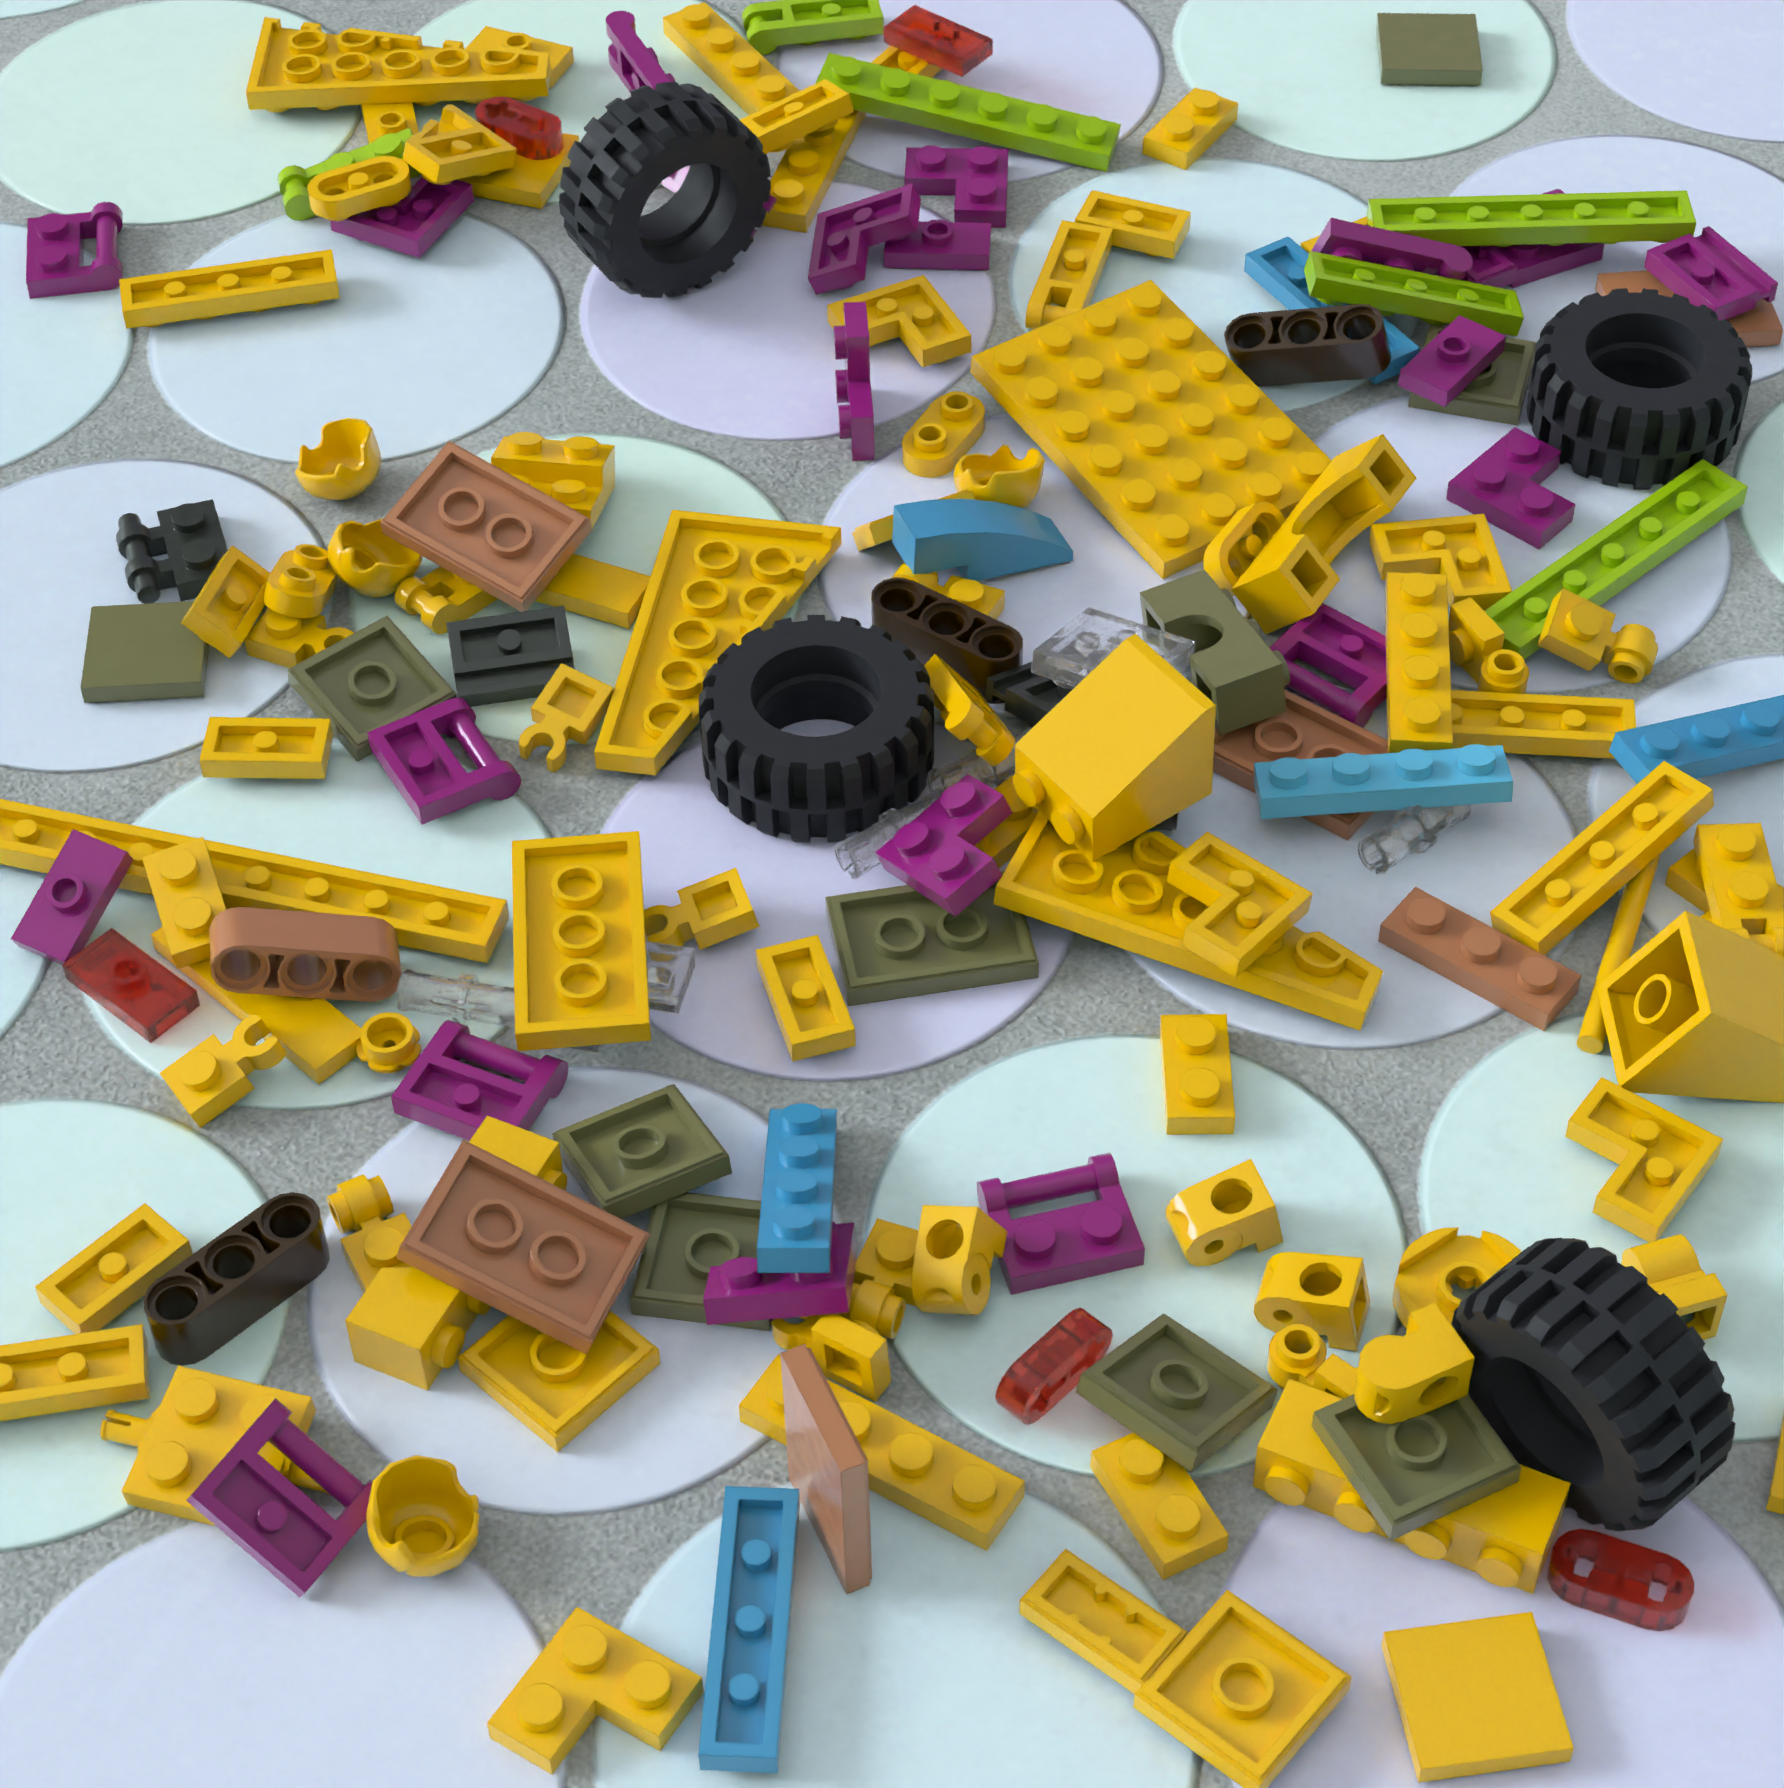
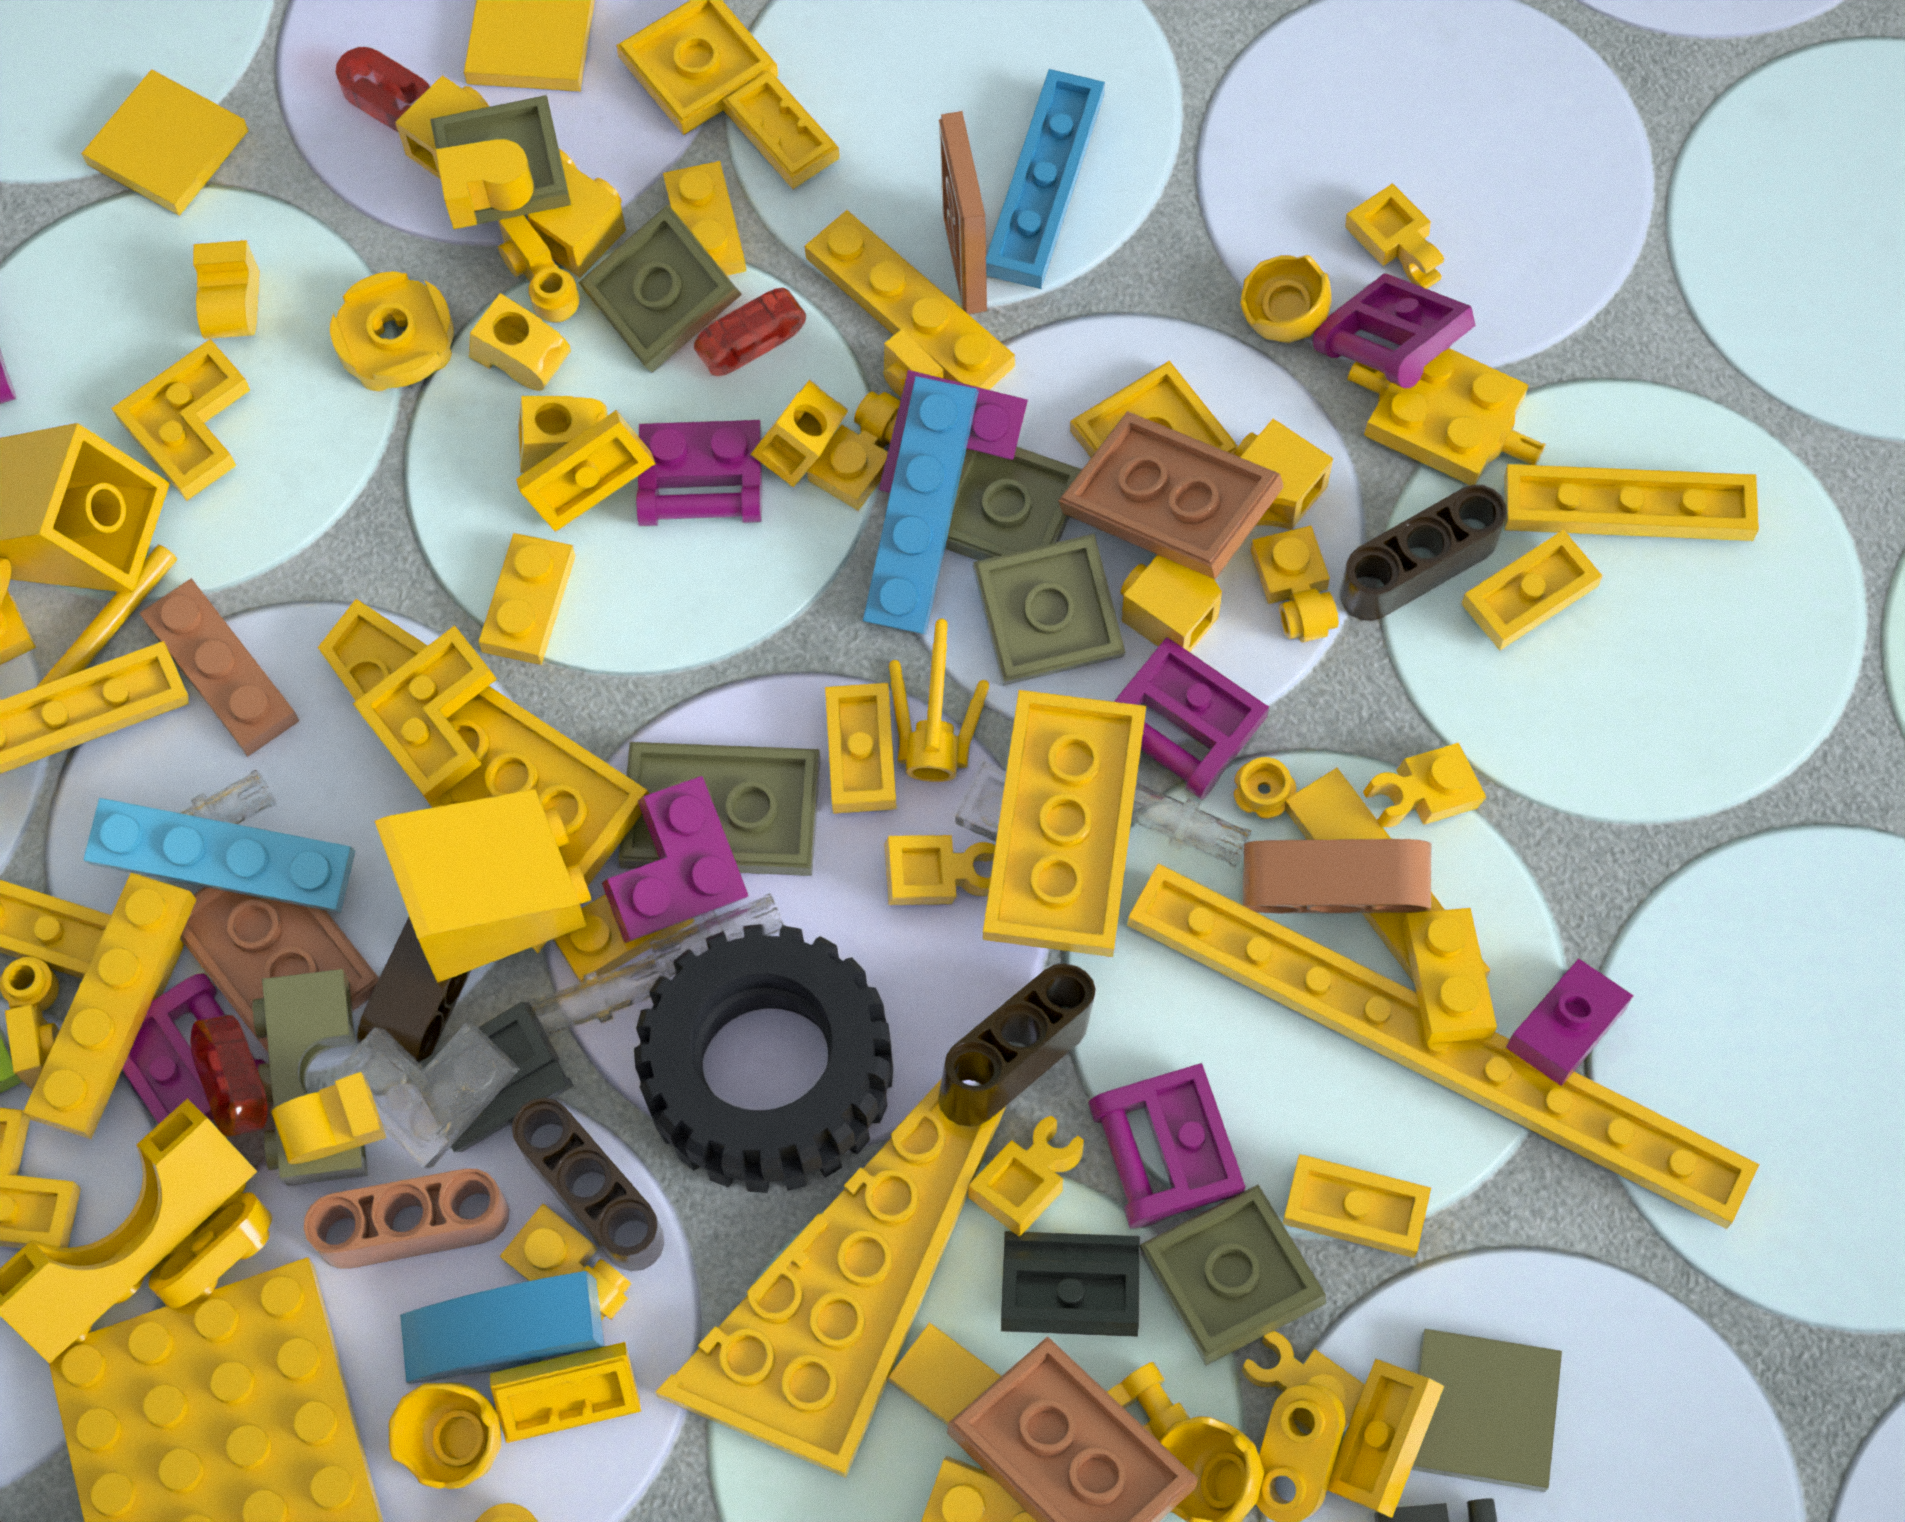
camera: 165 degrees left, 20 degrees up
clear red plate [62,928,200,1043] -> none
yellow plate [487,1607,704,1775] -> none
yellow plate [924,654,1015,766] -> none
black tyre [1451,1238,1736,1531] -> none
none -> clear red beam [190,1015,268,1136]
none -> yellow leg [271,1072,387,1164]
none -> nougat beam [303,1169,509,1269]
none -> yellow plate [516,410,655,532]
none -> yellow plant [889,618,990,782]
none -> dark brown beam [938,963,1096,1127]
none -> yellow plate [1345,183,1444,289]

